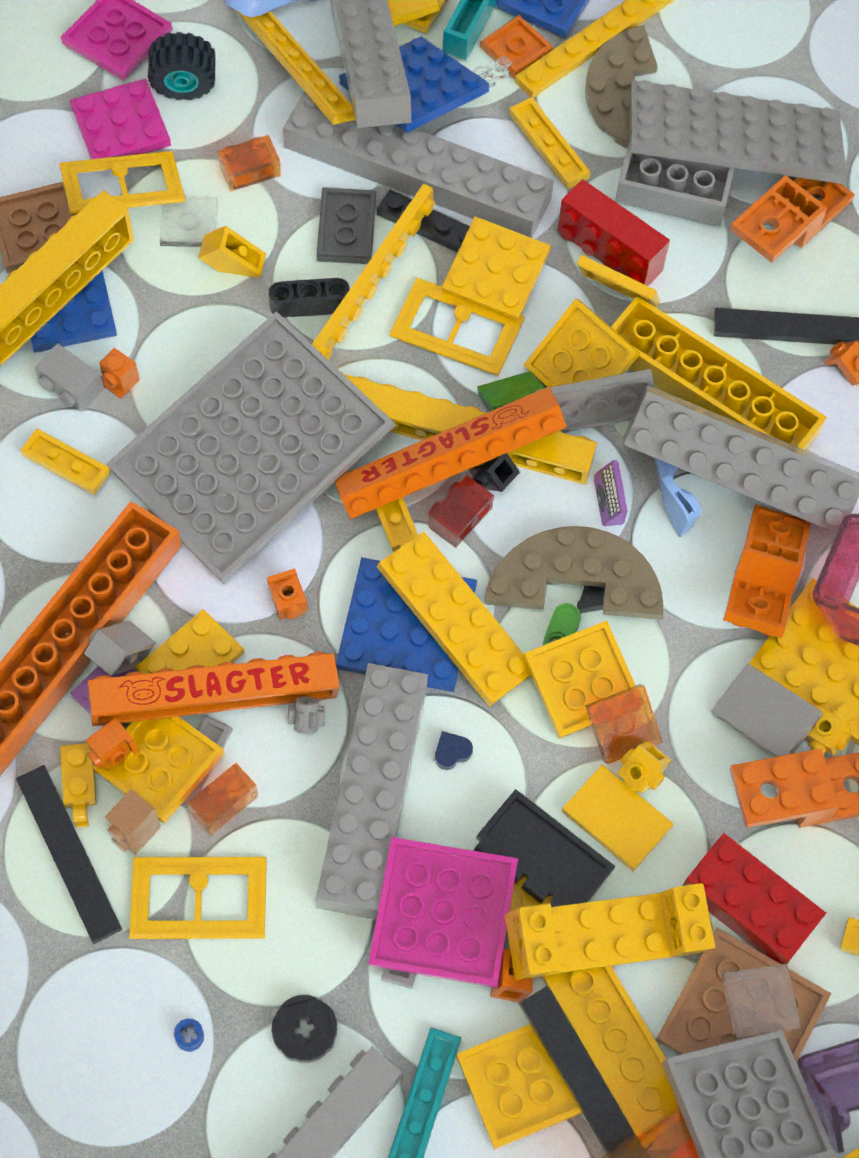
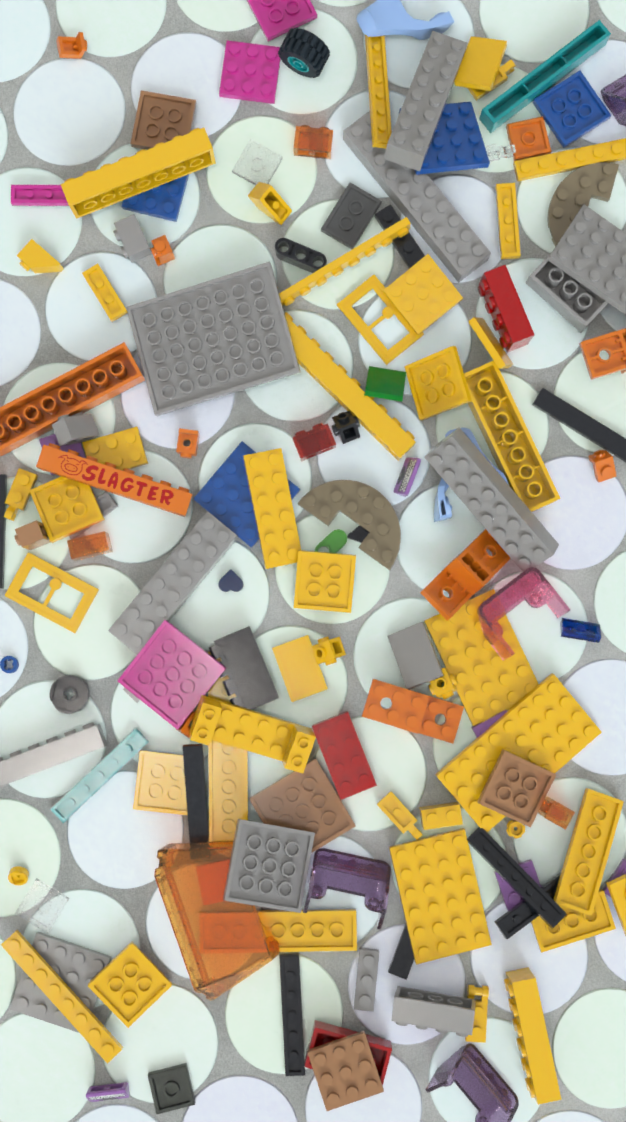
camera: 30 degrees right, 20 degrees up
yellow door [59,151,185,214] -> none
orange brick [85,717,140,769] -> none
light grey gear [287,696,325,734] -> none
orange brick [335,387,567,520] -> none
yellow plate [376,497,418,552] -> none
light grey tile [536,369,654,432] -> none
clear orange plate [585,684,663,764] -> none
clear tile [722,964,801,1040] -> none

